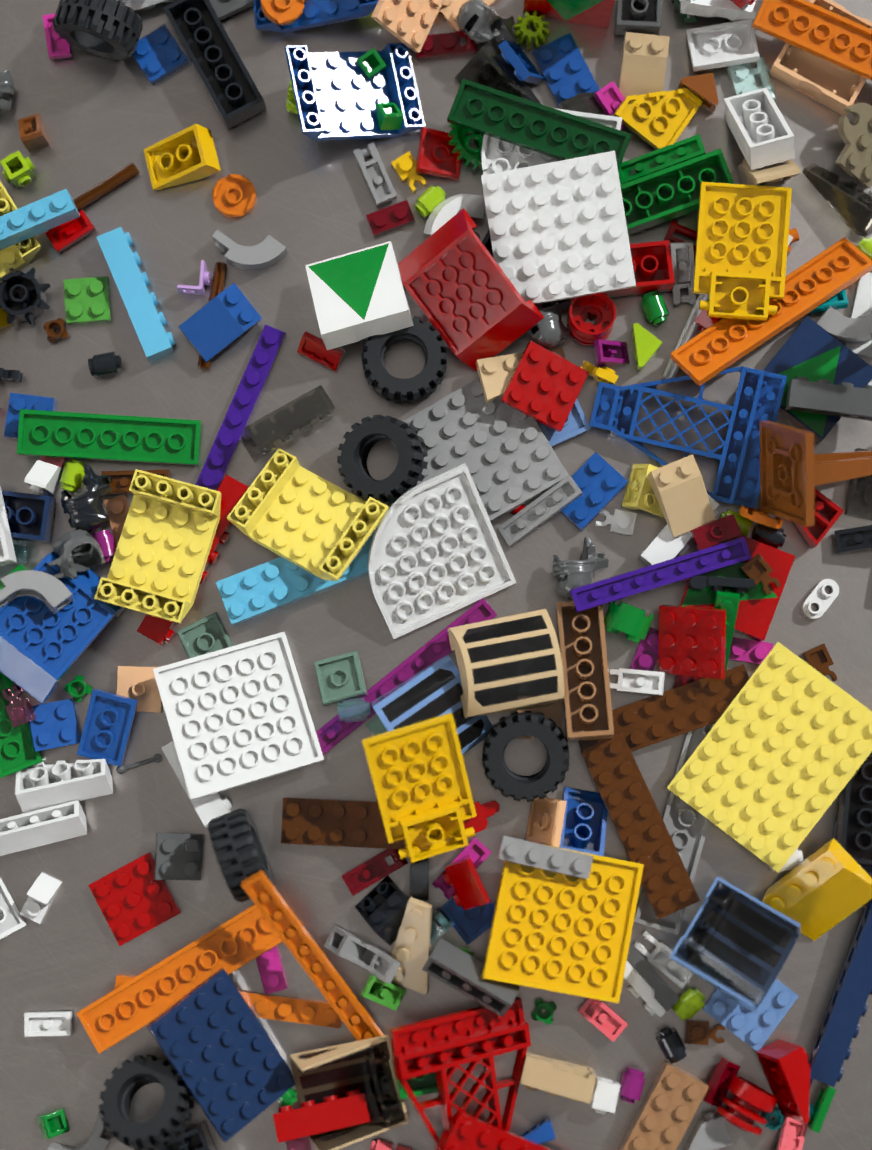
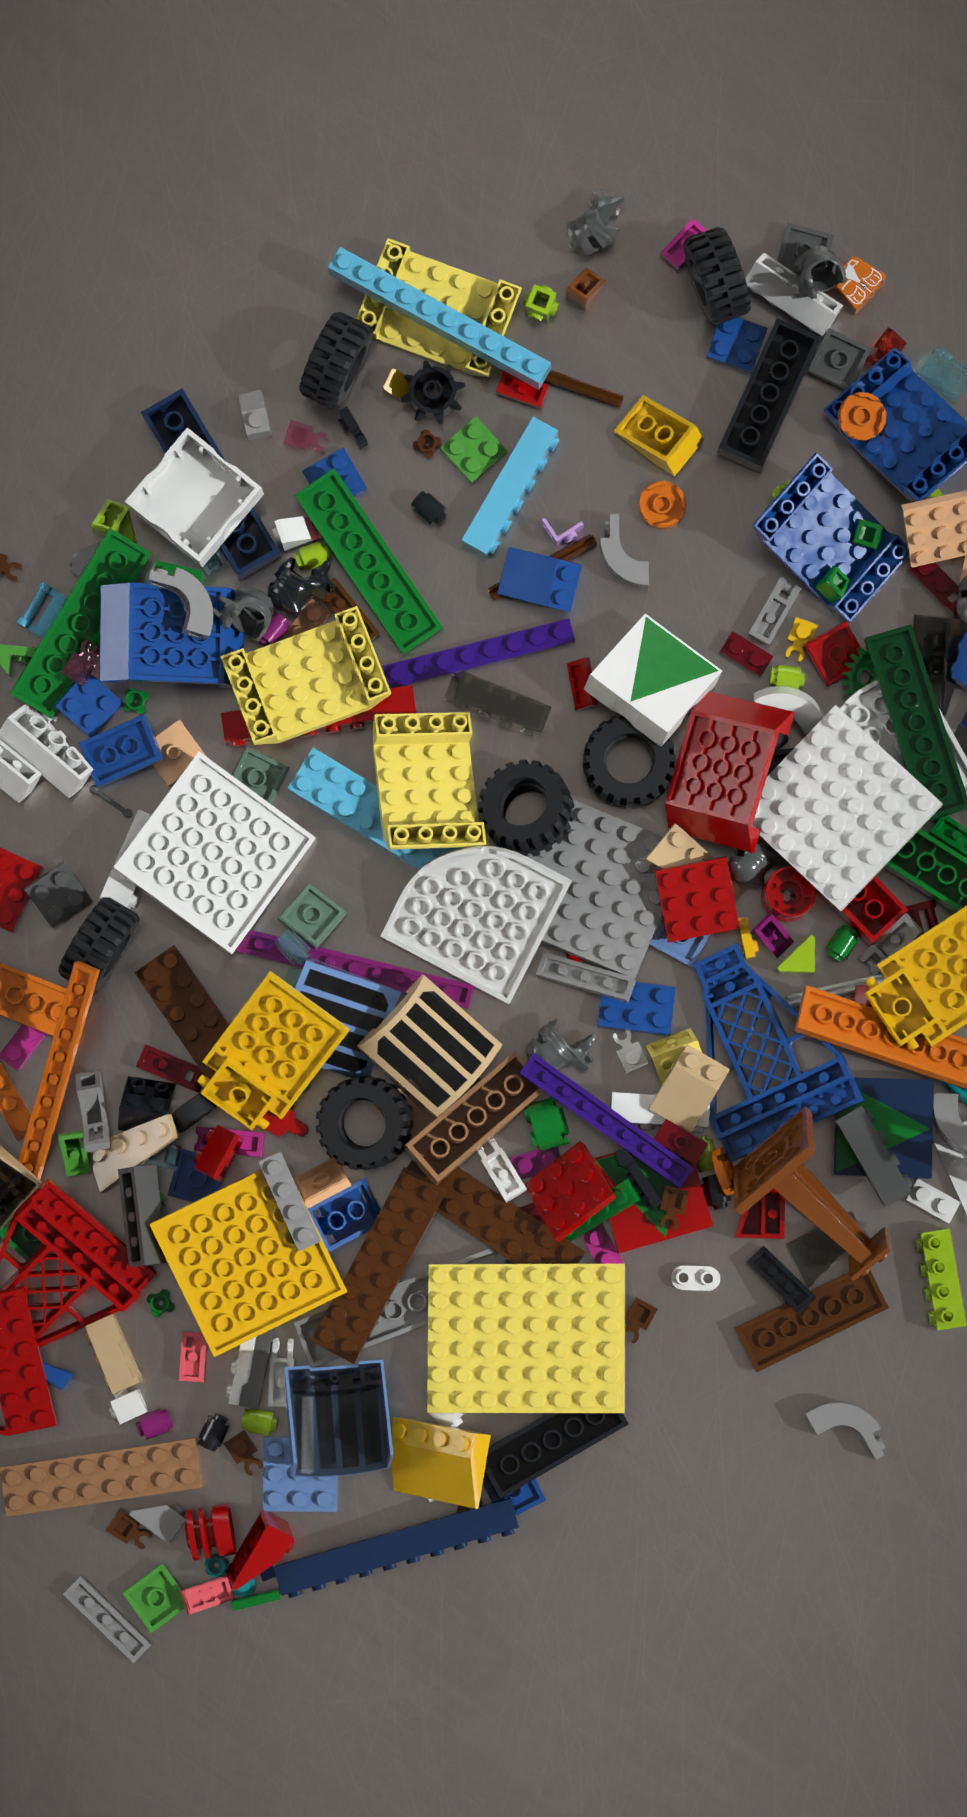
camera: 55 degrees right, 0 degrees up
dark red plate [702,1057,741,1107] -> none

